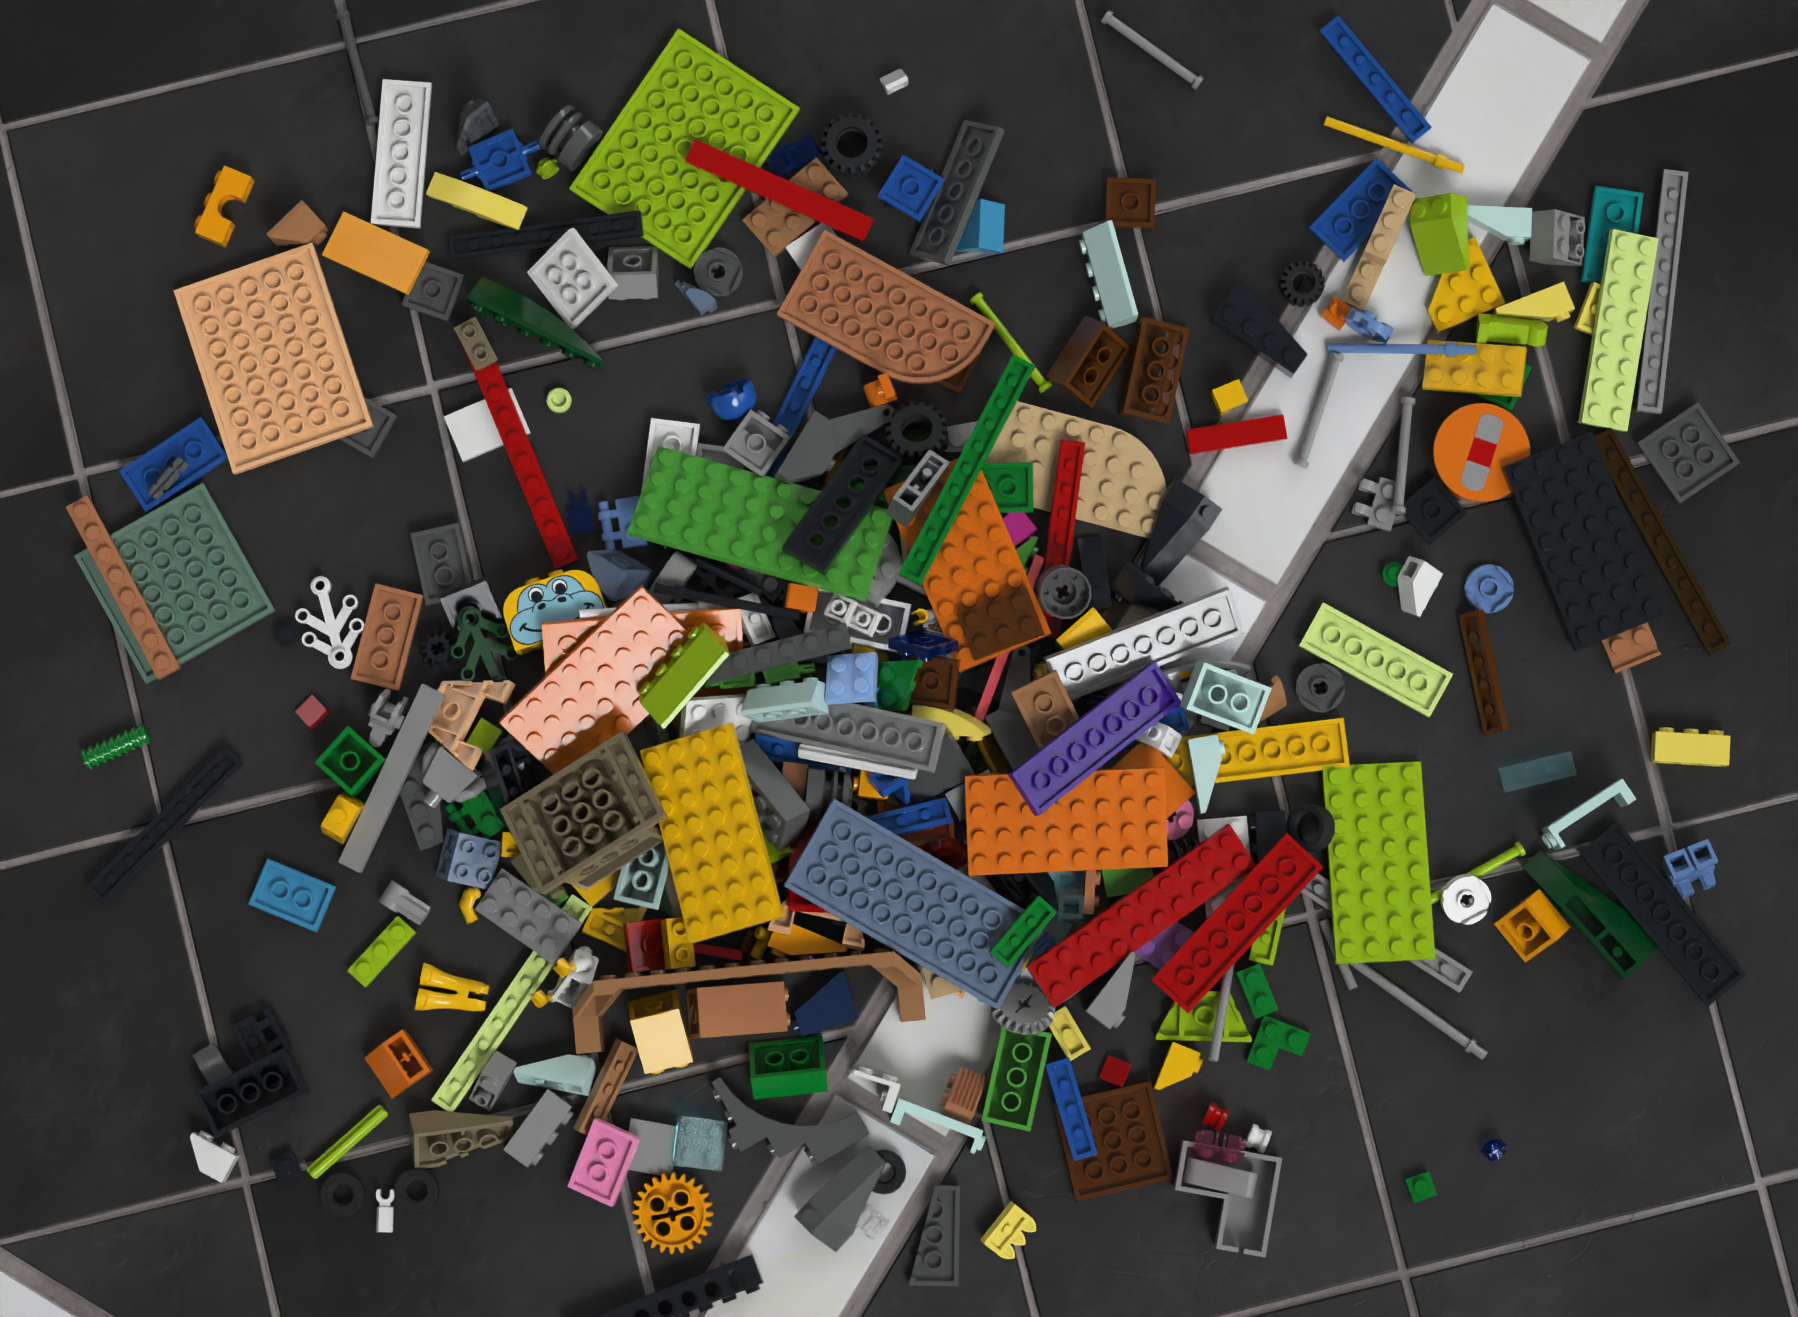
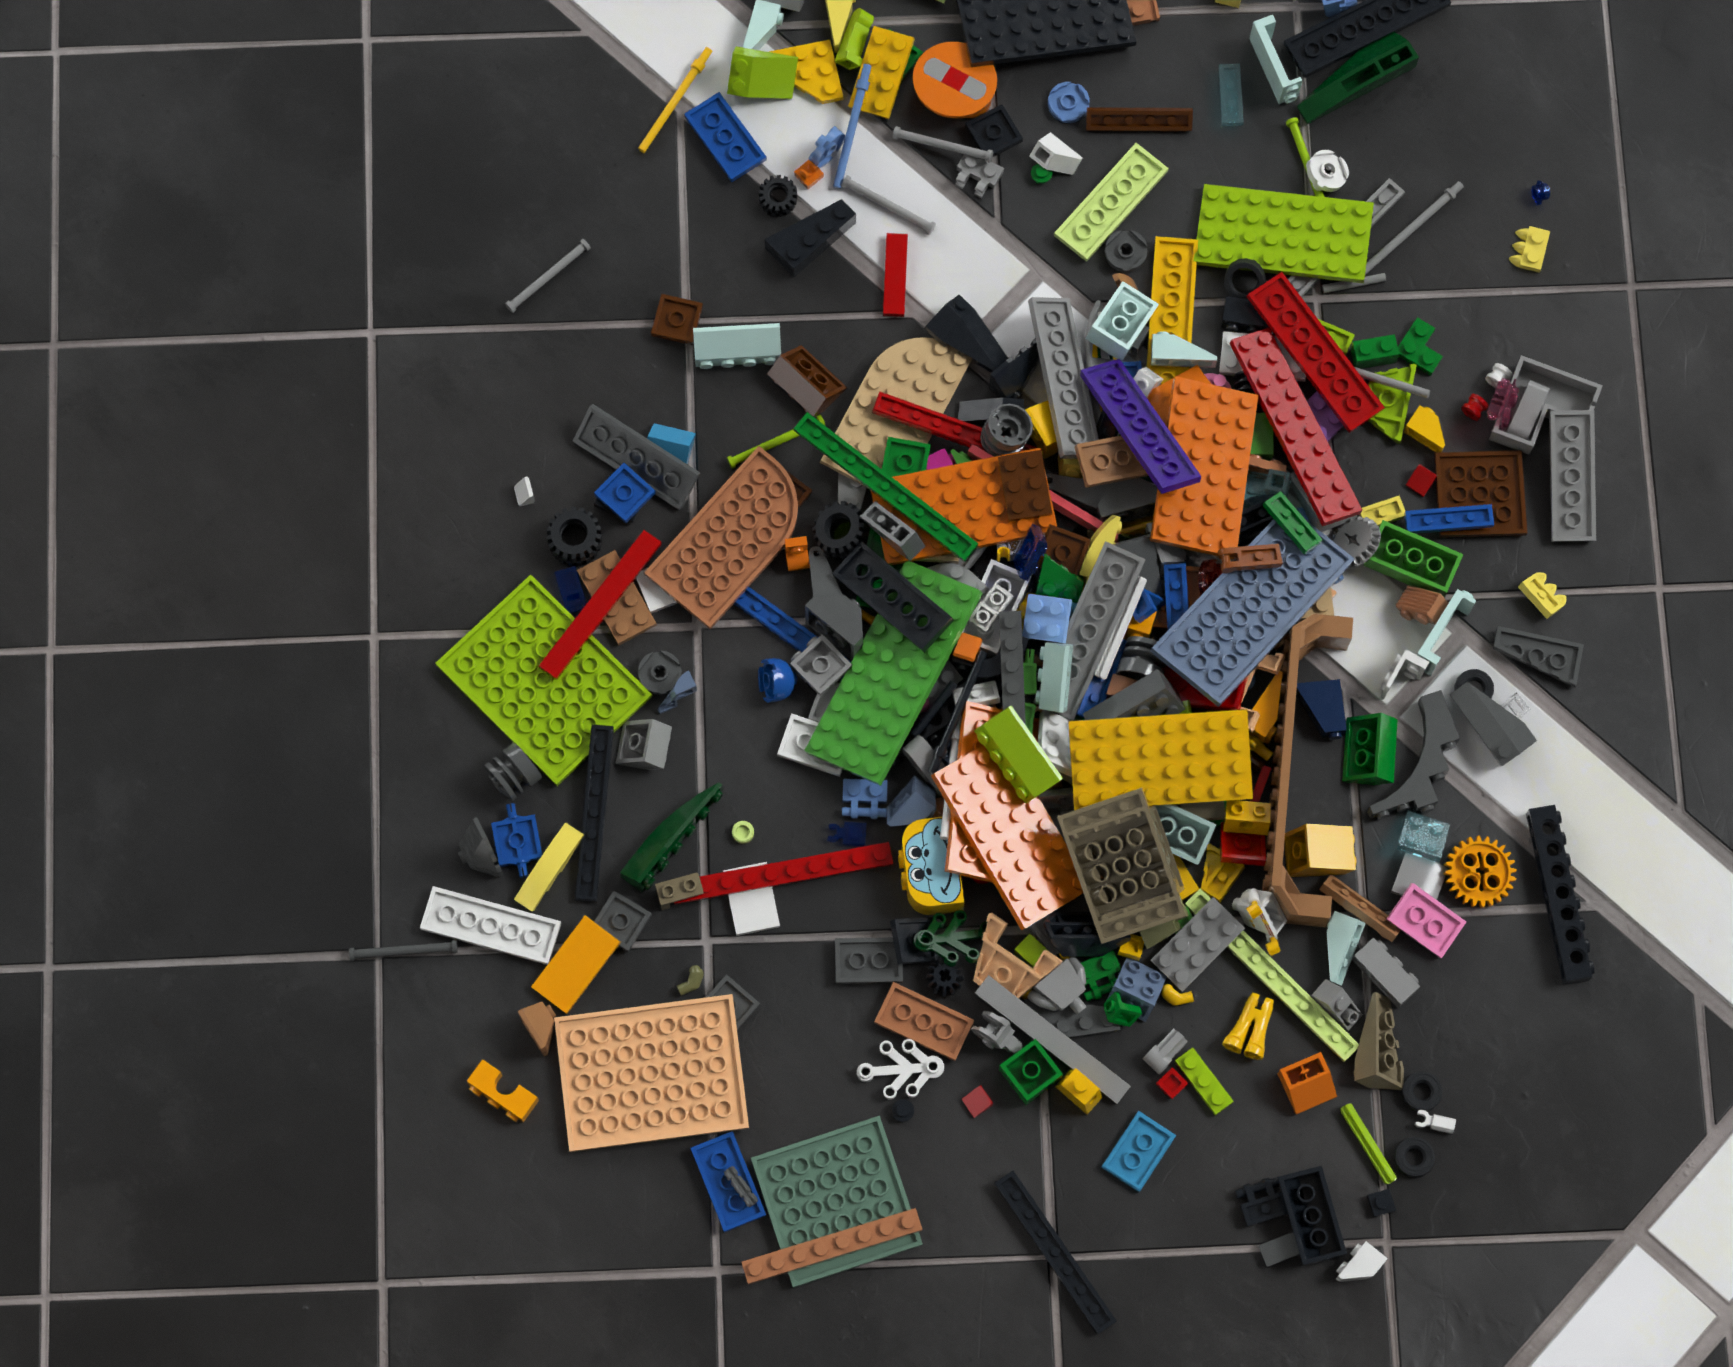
camera: 85 degrees left, 10 degrees down
green piece [81,723,151,770] -> none
white plate [527,228,619,329] -> none
lime plate [536,157,559,179] -> none
nougat slope [685,981,790,1039] -> none
light grey slope [1085,951,1136,1030] -> none
reddish brown slope [1118,317,1190,424] -> none
yellow panel [1210,379,1248,416] -> none
blue plate [1319,15,1432,144] -> none
tan bracket [1342,184,1416,312] -> none
green plate [1404,1171,1437,1203] -> none
light orange slope [1494,889,1571,963] -> none
none -> olive arm [677,965,704,996]
none -> green bracket [1104,992,1142,1027]
none -> red plate [1156,1067,1188,1100]
none -> dark orange plate [1218,544,1283,573]
none -> light yellow plate [1509,226,1550,273]
none -> light grey plate [1549,410,1596,542]

